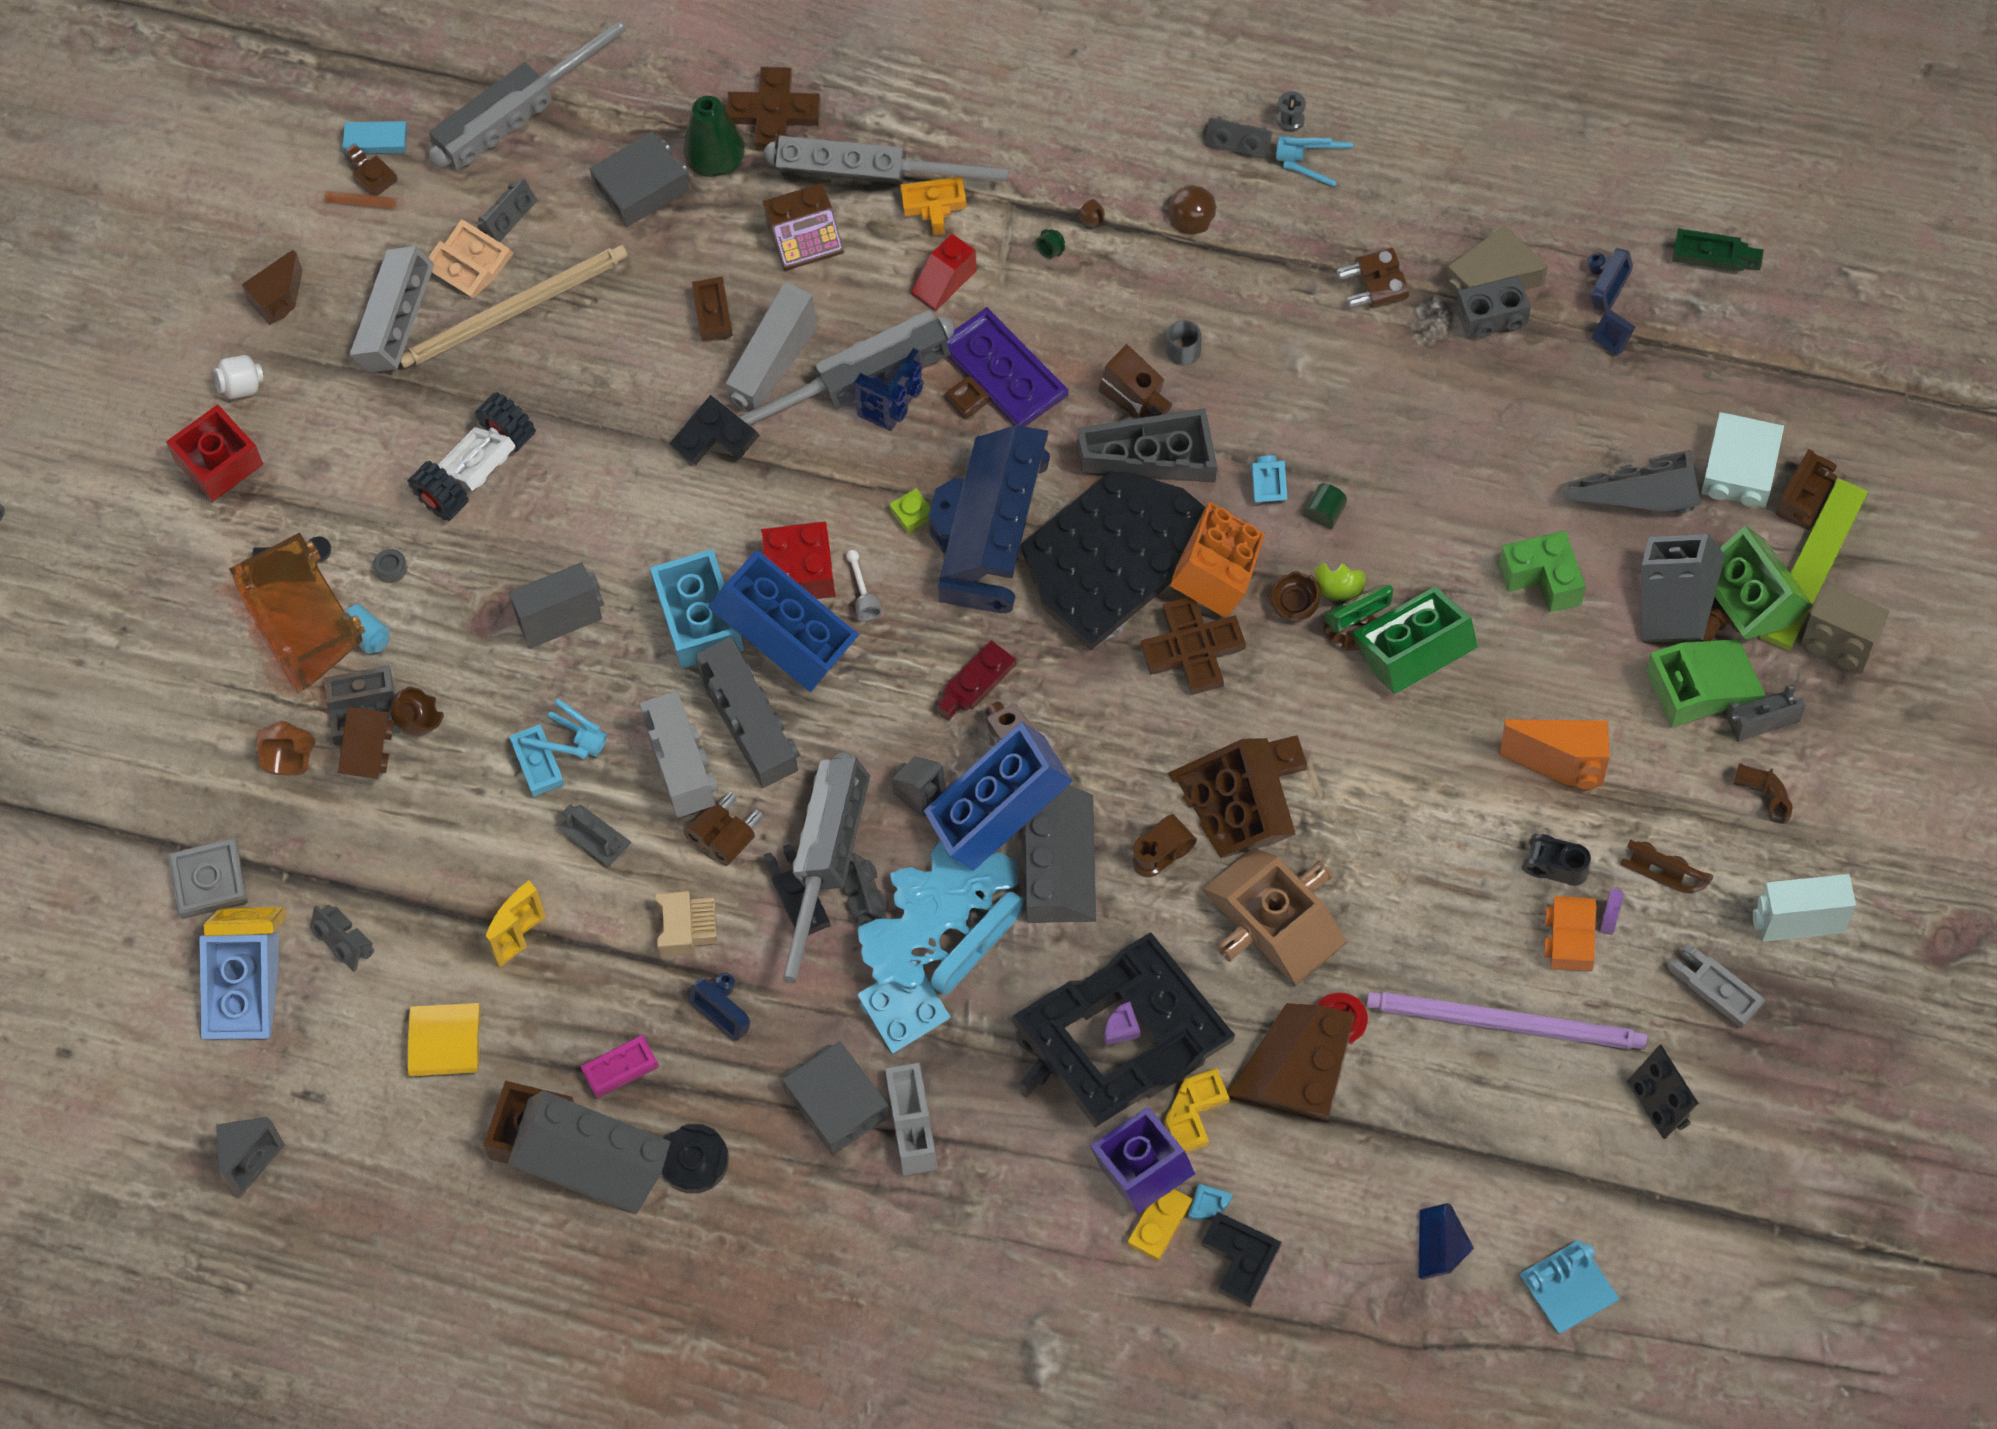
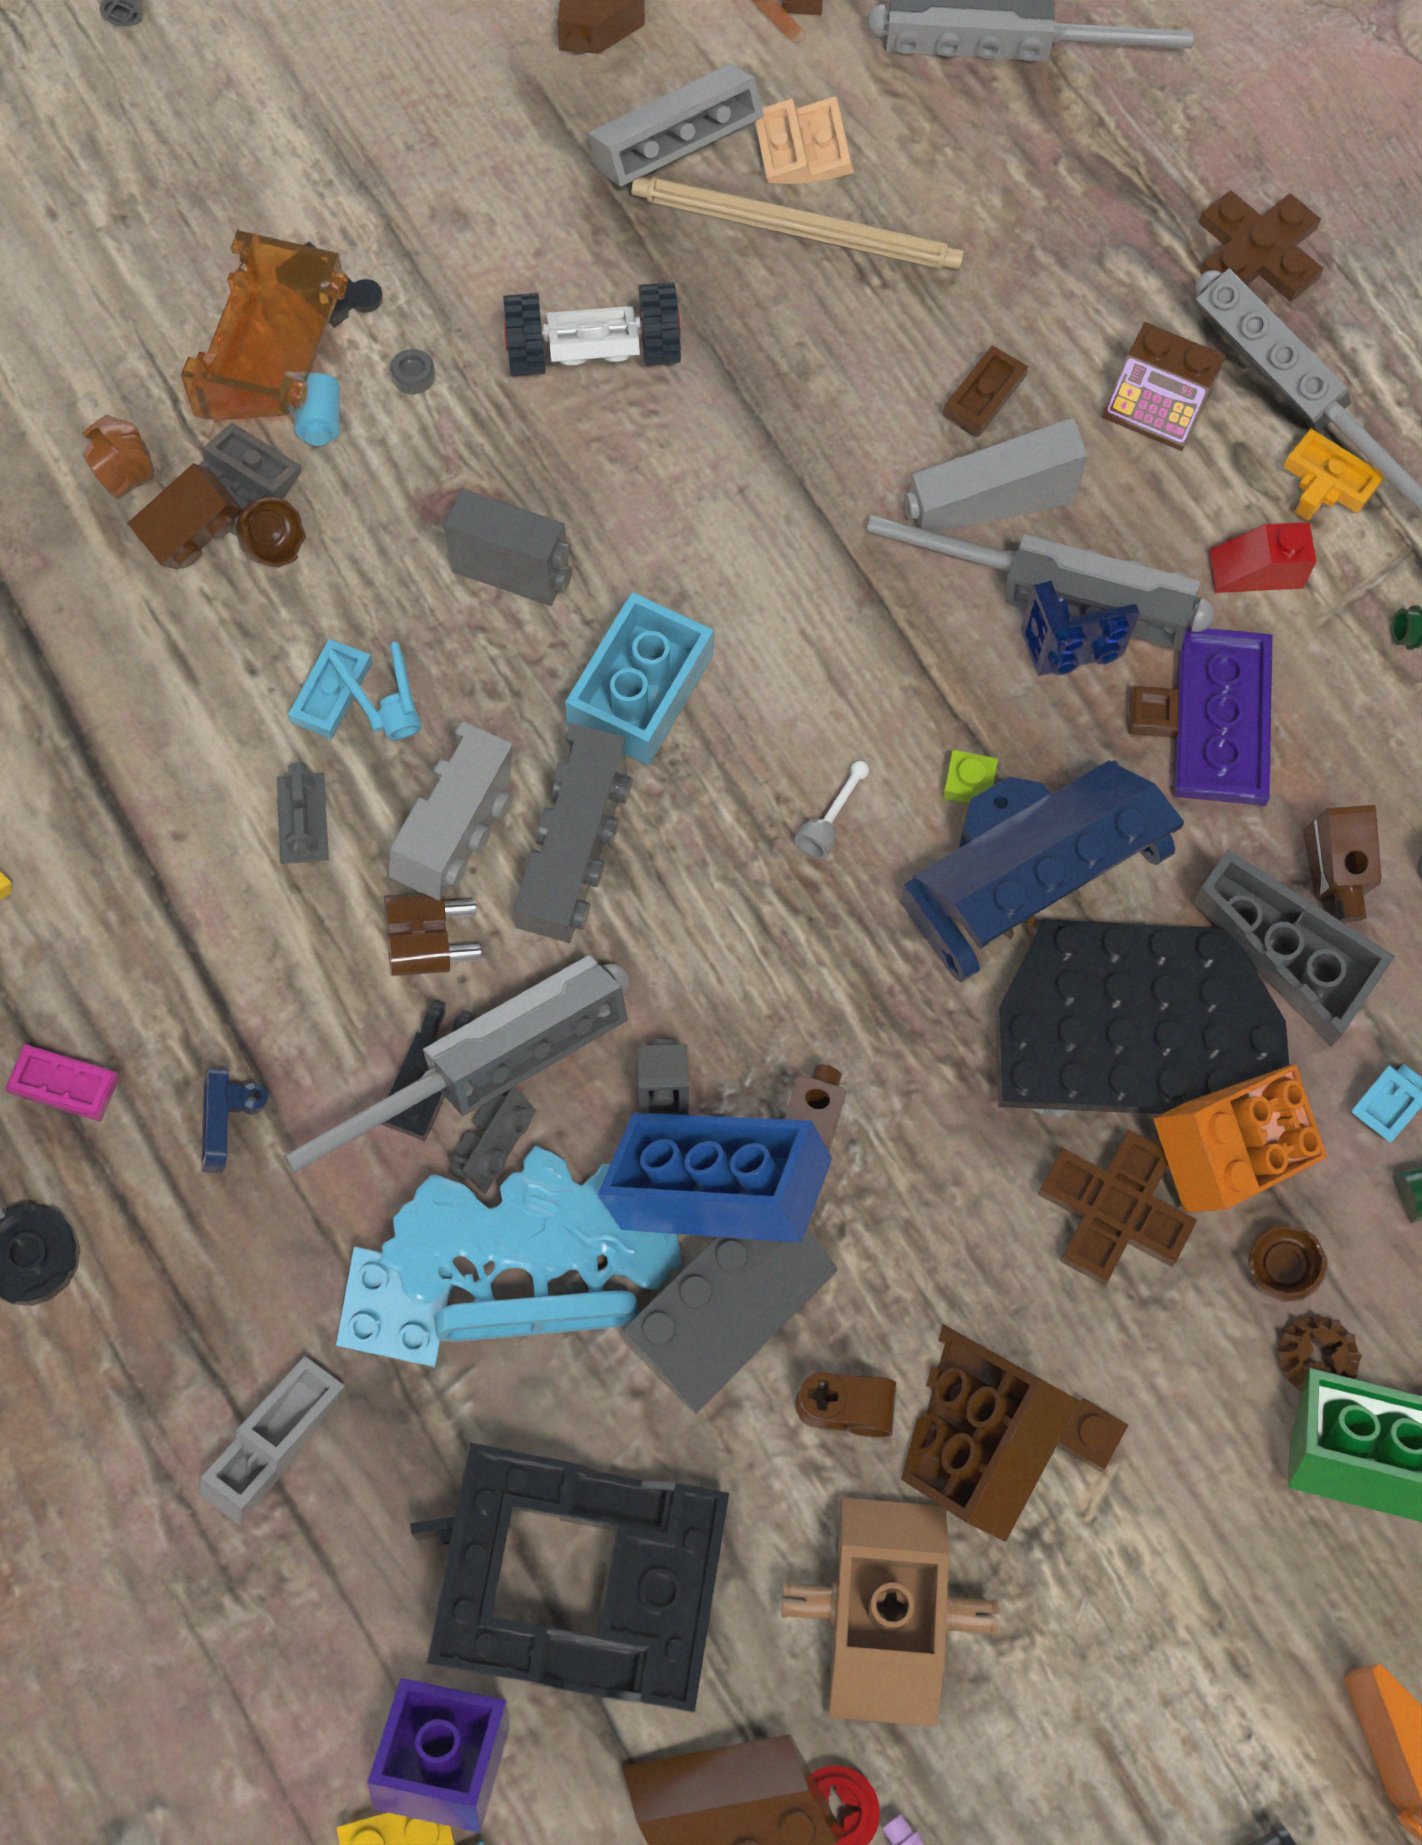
camera: 40 degrees right, 5 degrees up
red brick [166,404,264,502] -> none
white head [213,355,263,399] -> none
dark grey hinge [477,178,538,242] -> none
yellow slope [486,880,546,967] -> none
dark grey brick [590,132,689,227] -> none
tan piece [655,891,718,957] -> none
black plate [669,395,760,466] -> none
dark green cone [683,96,745,177] -> none
blue brick [708,550,859,693] -> none
red brick [761,521,836,599] -> none
dark grey brick [782,1041,890,1156] -> none
dark red hinge [938,640,1017,721] -> none
medium lavender tile [1104,1002,1141,1045] -> none
yellow tile [1164,1068,1230,1153] -> none
lime hair [1314,563,1366,602] -> none
green slope [1323,585,1393,633] -> none

